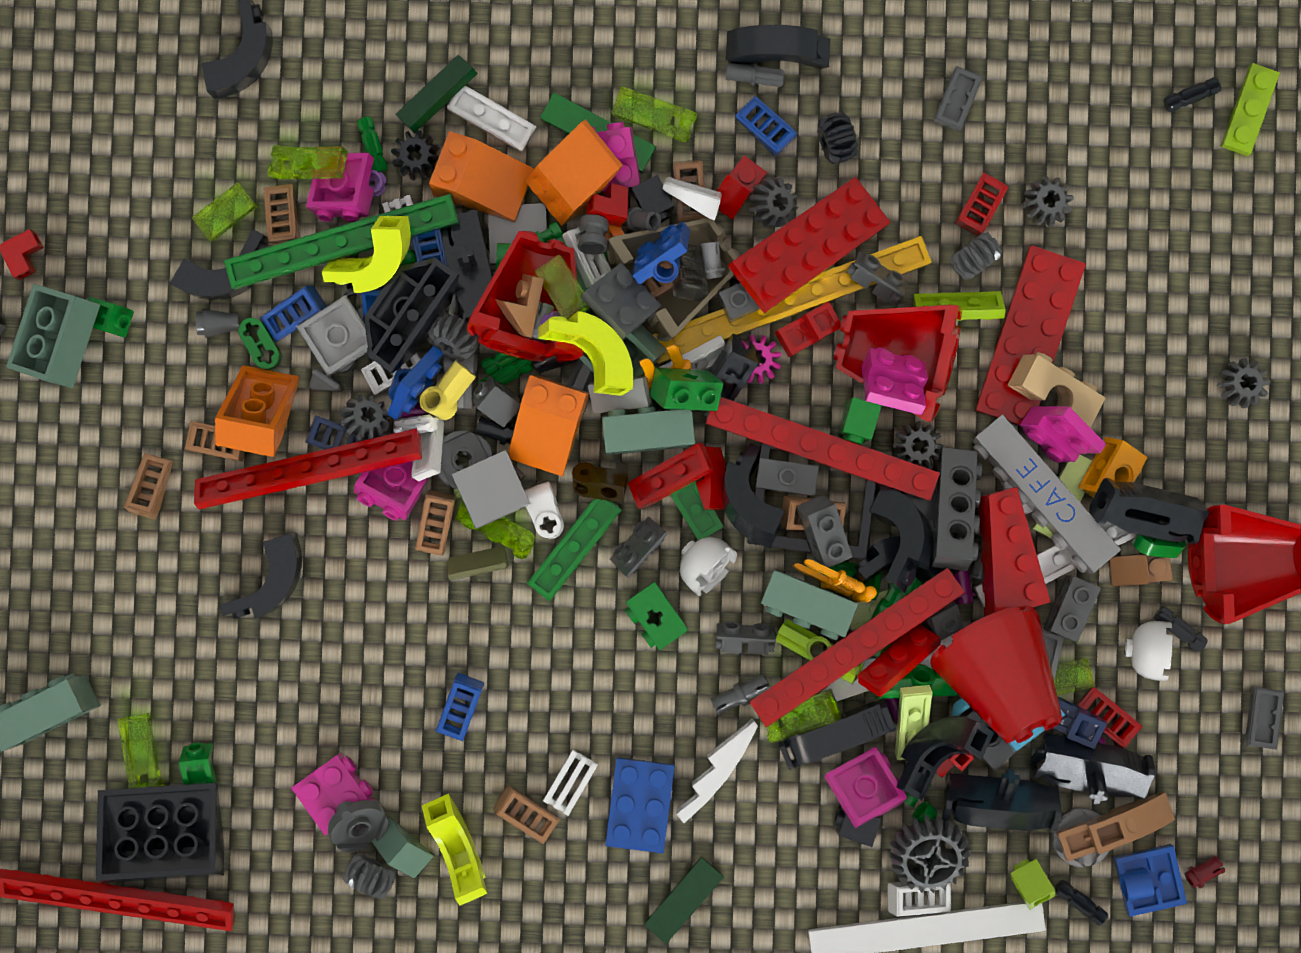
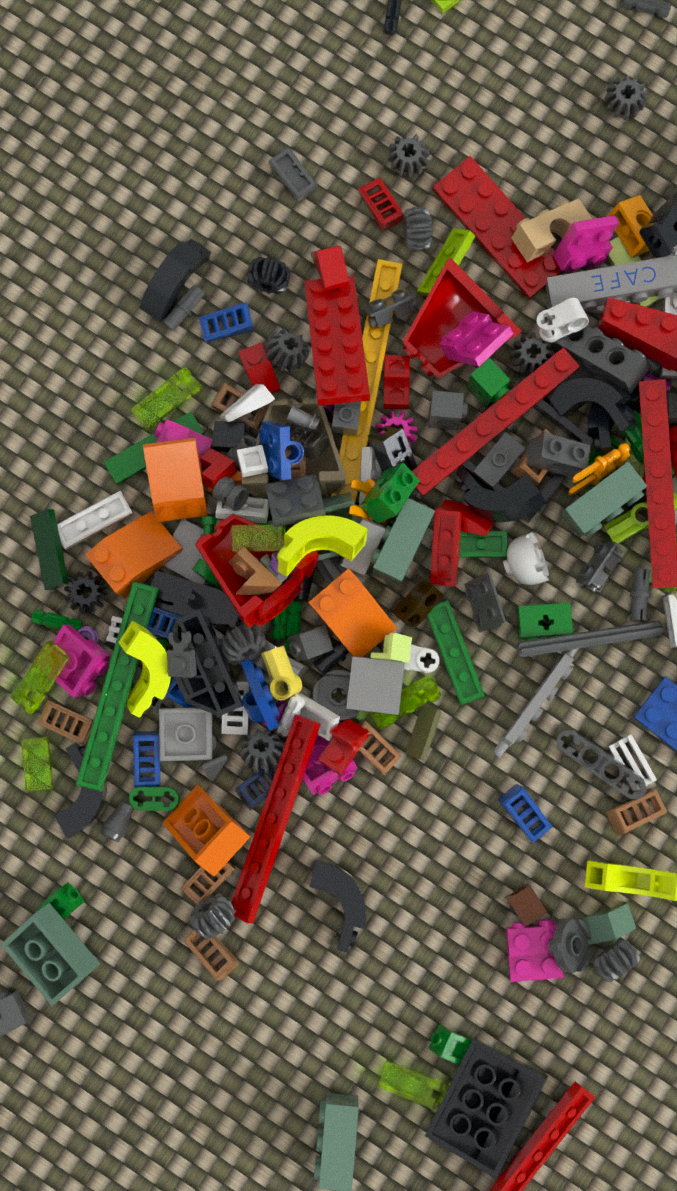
camera: 60 degrees left, 5 degrees down
none -> dark grey plate [167,631,197,678]
none -> dark grey gear [189,893,236,940]
none -> white plate [237,445,268,477]
none -> red slope [311,245,350,291]
none -> red slope [318,719,371,776]
none -> yellowish green panel [371,633,412,663]
none -> dark grey brick [428,390,468,430]
none -> light grey plate [492,648,579,759]
none -> reddish brown panel [505,884,547,926]
none -> dark grey axle [516,621,664,657]
none -> white piece [536,298,589,342]
none -> dark grey beam [557,729,646,799]

